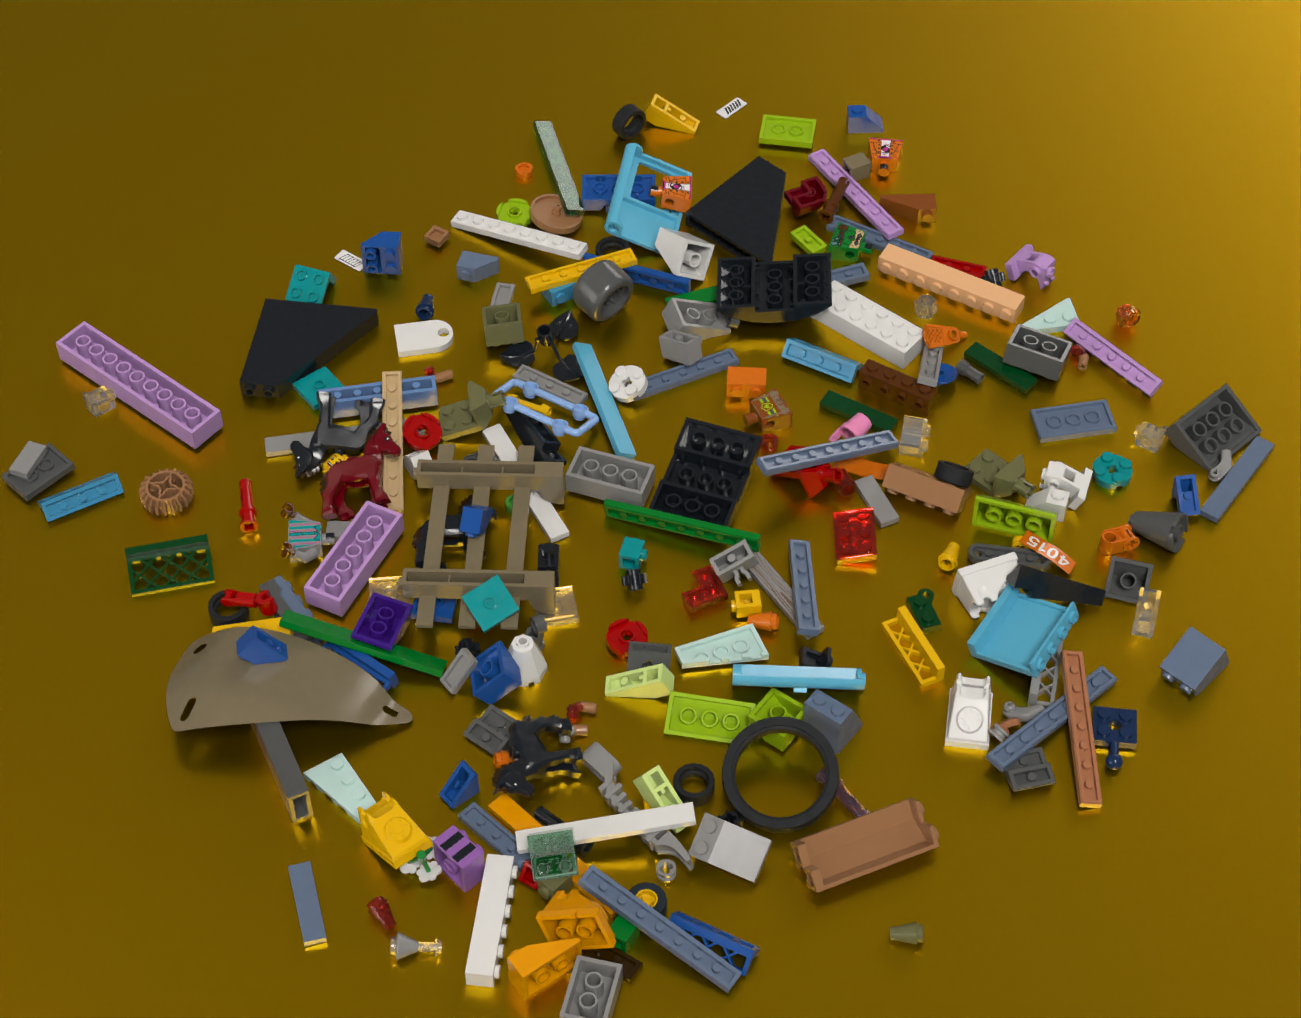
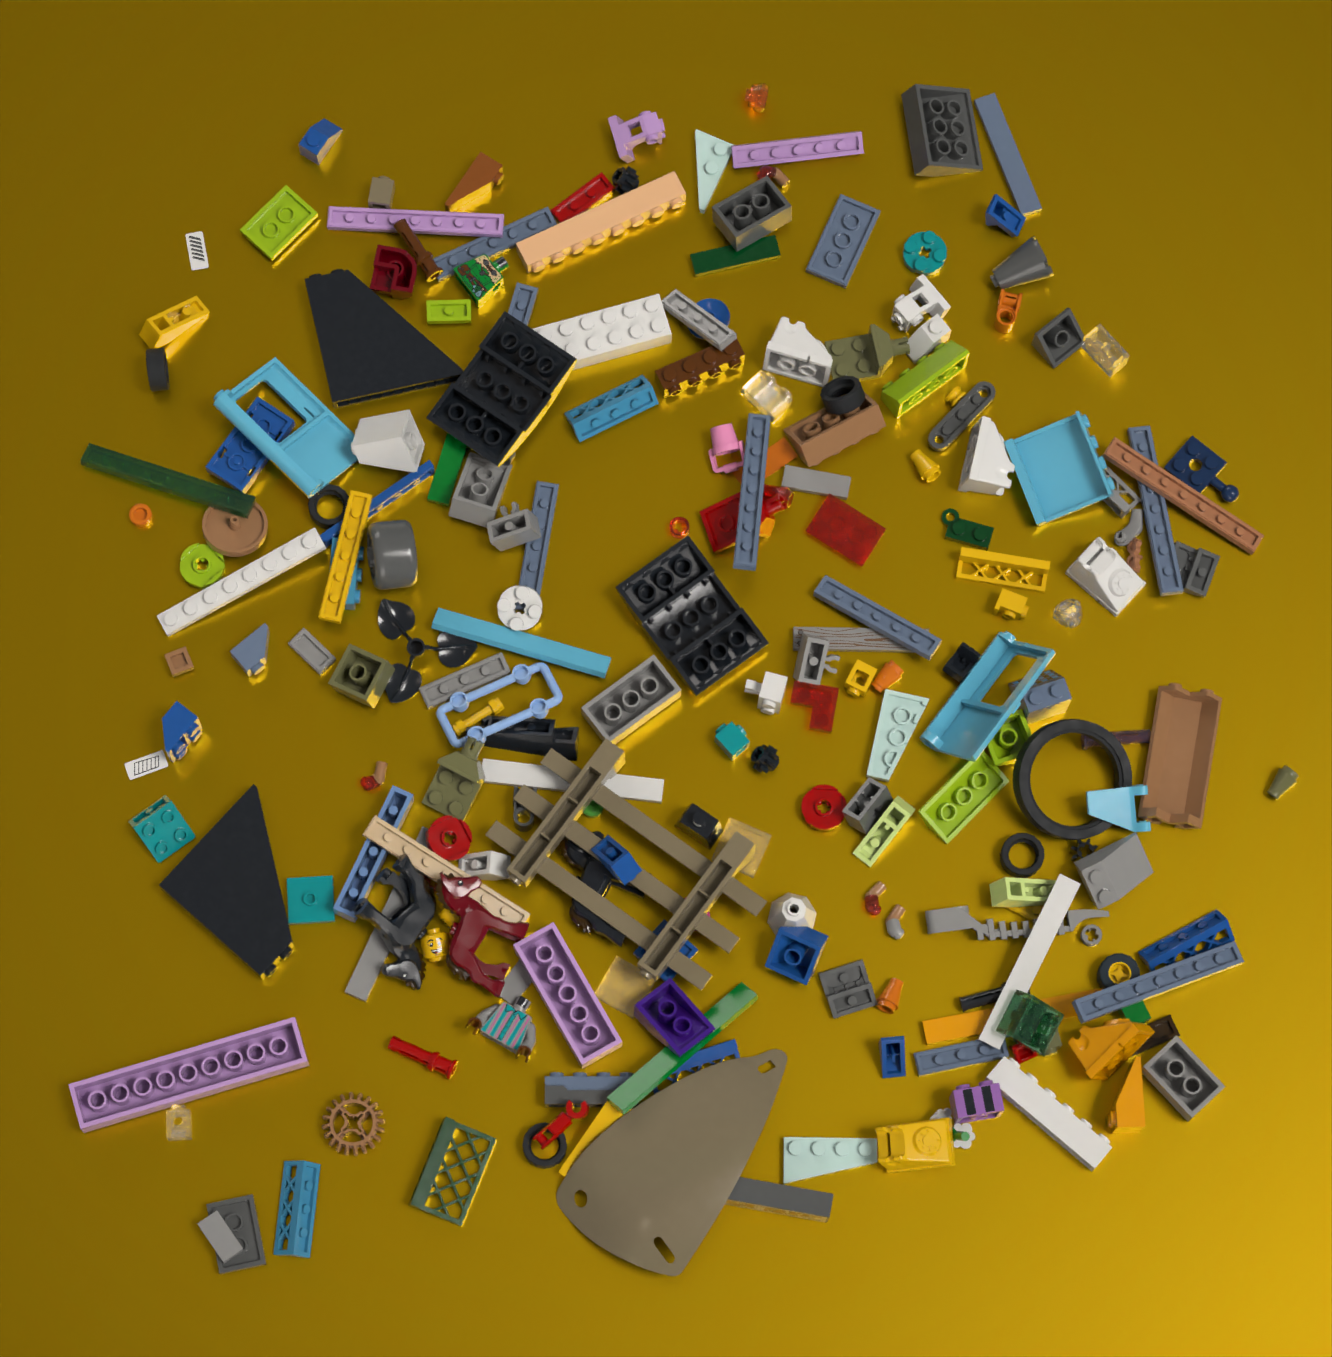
camera: 60 degrees left, 25 degrees up
blue slope [236,625,288,665] -> none
sand blue tile [288,861,327,946] -> none
clear red cone [367,896,397,932] -> none
piece [390,932,442,960] -> none
white tile [394,320,454,357] -> none
dark blue cone [415,294,434,320] -> none
light grey tile [440,648,478,694] -> none
black gear [455,638,481,657] -> none
teal plate [462,574,520,633] -> none
black animal [492,715,583,798] -> none
dark grey connector [525,614,548,651] -> none
green tile [604,499,762,552] -> none
orange torso [650,176,692,213] -> none
orange brick [726,366,767,398] -> none
dark orange torso [743,388,793,432] -> none
dark green tile [819,390,899,433] -> none
orange torso [868,138,903,177] -> none
clear gear [914,294,938,319] -> none
orange piece [923,324,968,349] -> none
dark grey pin [955,359,985,385] -> none
light grey bush [988,723,1010,743] -> none
black wedge [1006,565,1106,606] -> none
orange sticker [1019,530,1076,574] -> none
clear brick [1134,421,1167,453] -> none
sand blue slope [1160,626,1229,696] -> none
light grey arm [1208,449,1232,482] -> none
none -> white brick [744,671,788,715]
none -> white piece [762,317,833,387]
none -> yellow brick [993,588,1029,620]
none -> clear cone [1053,599,1083,628]
none -> medium azure flag [1086,784,1151,832]

